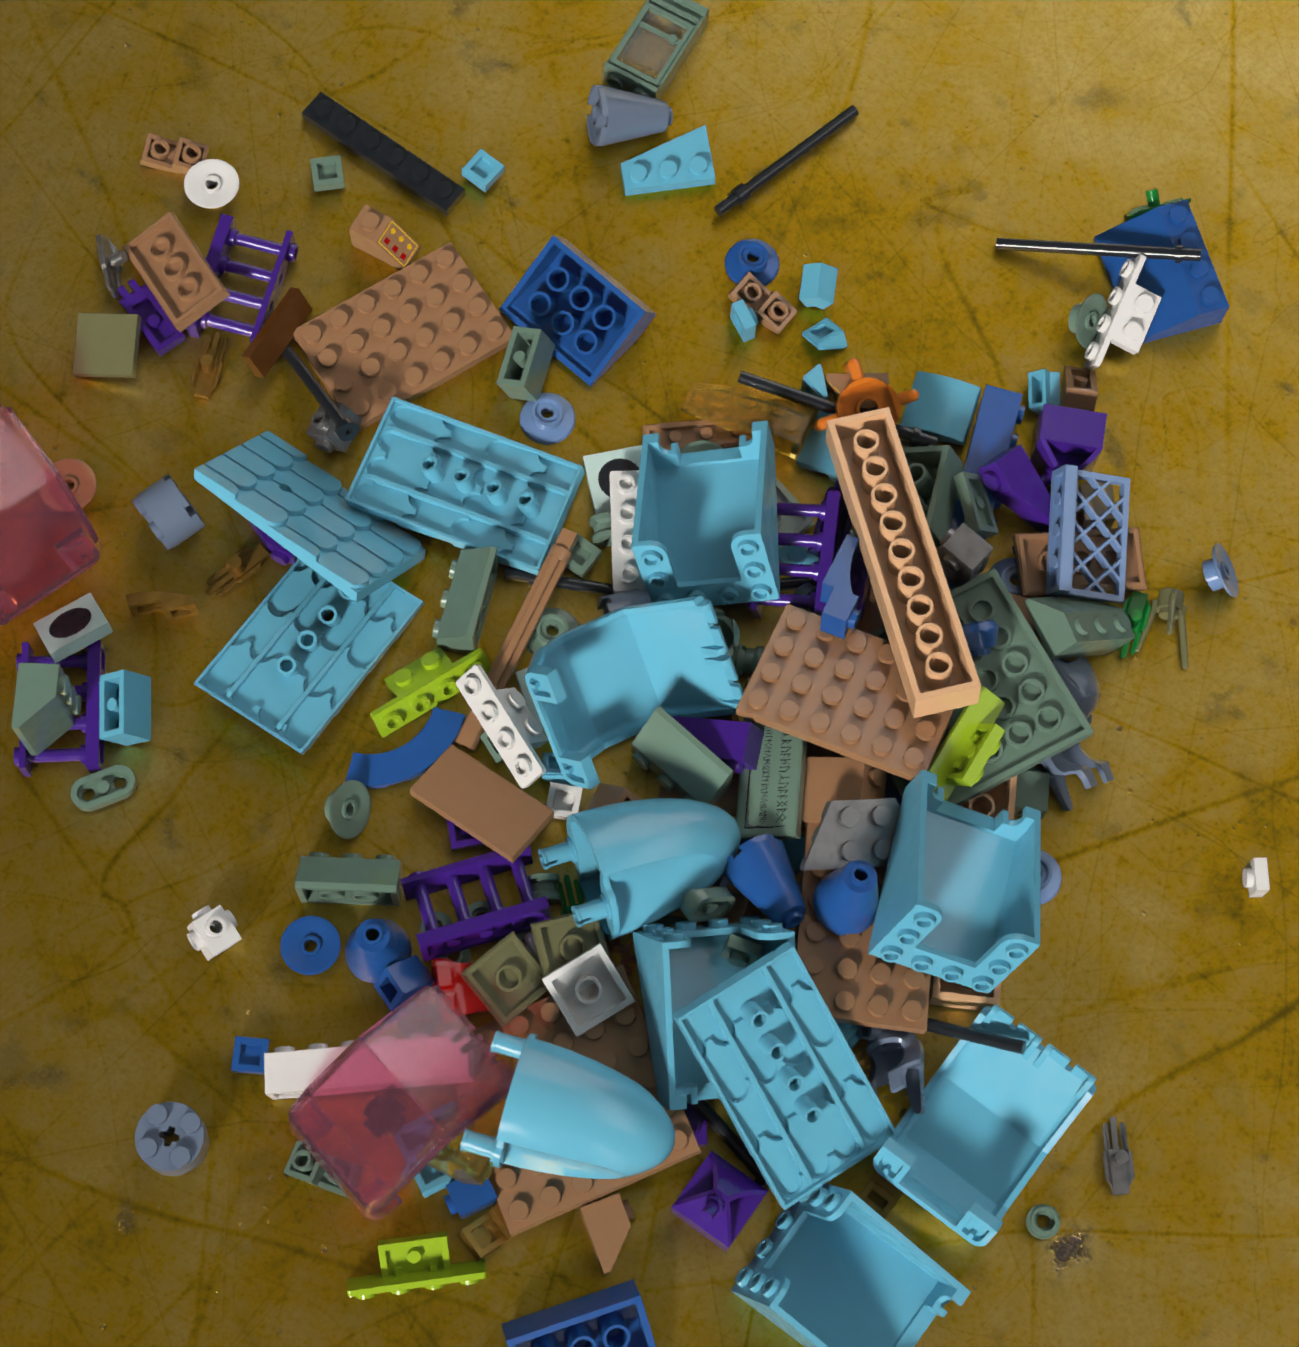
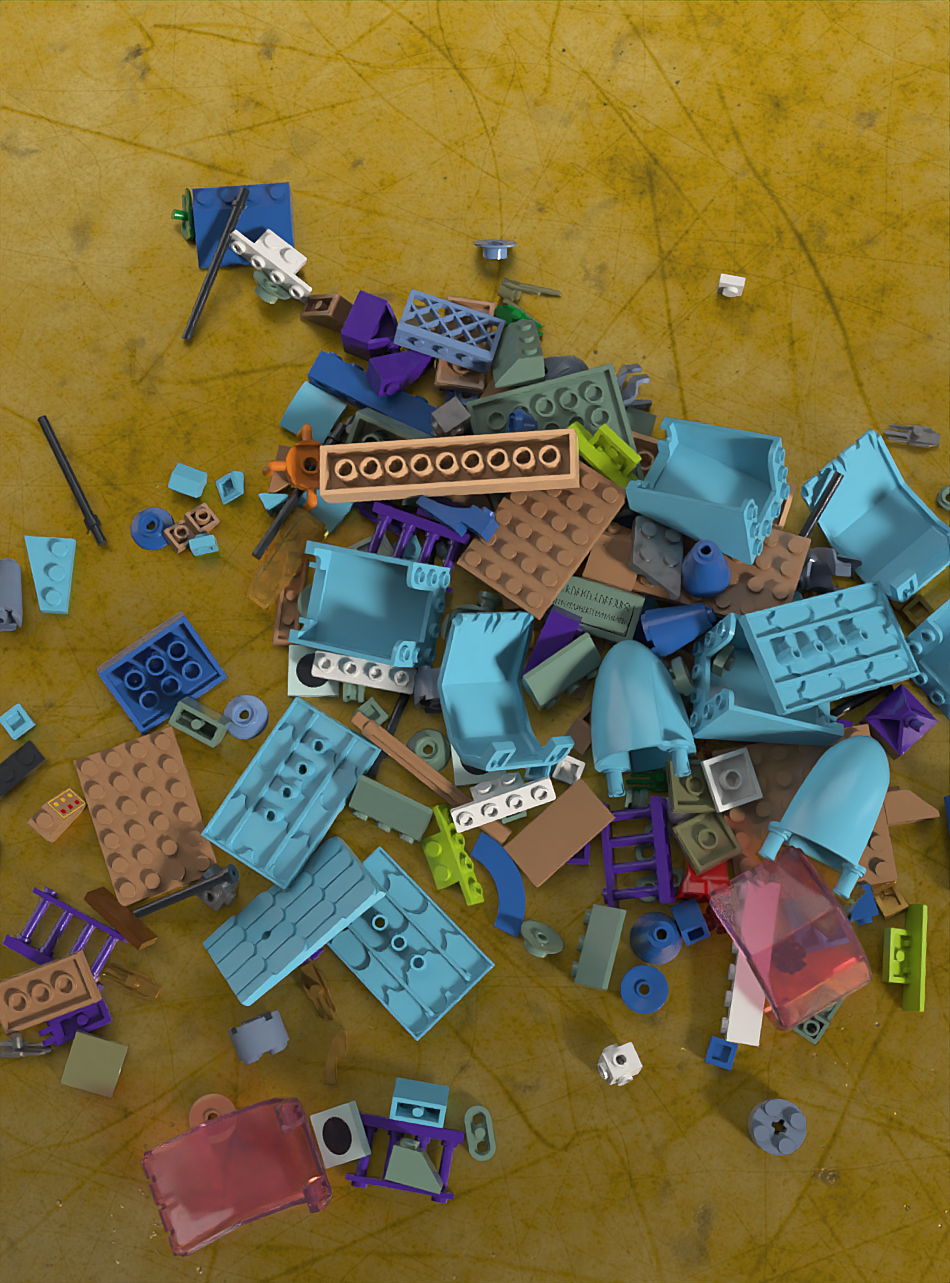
camera: 70 degrees left, 5 degrees up
sand green plate [953,471,999,538] -> none
medium azure piece [1028,369,1060,415] -> none

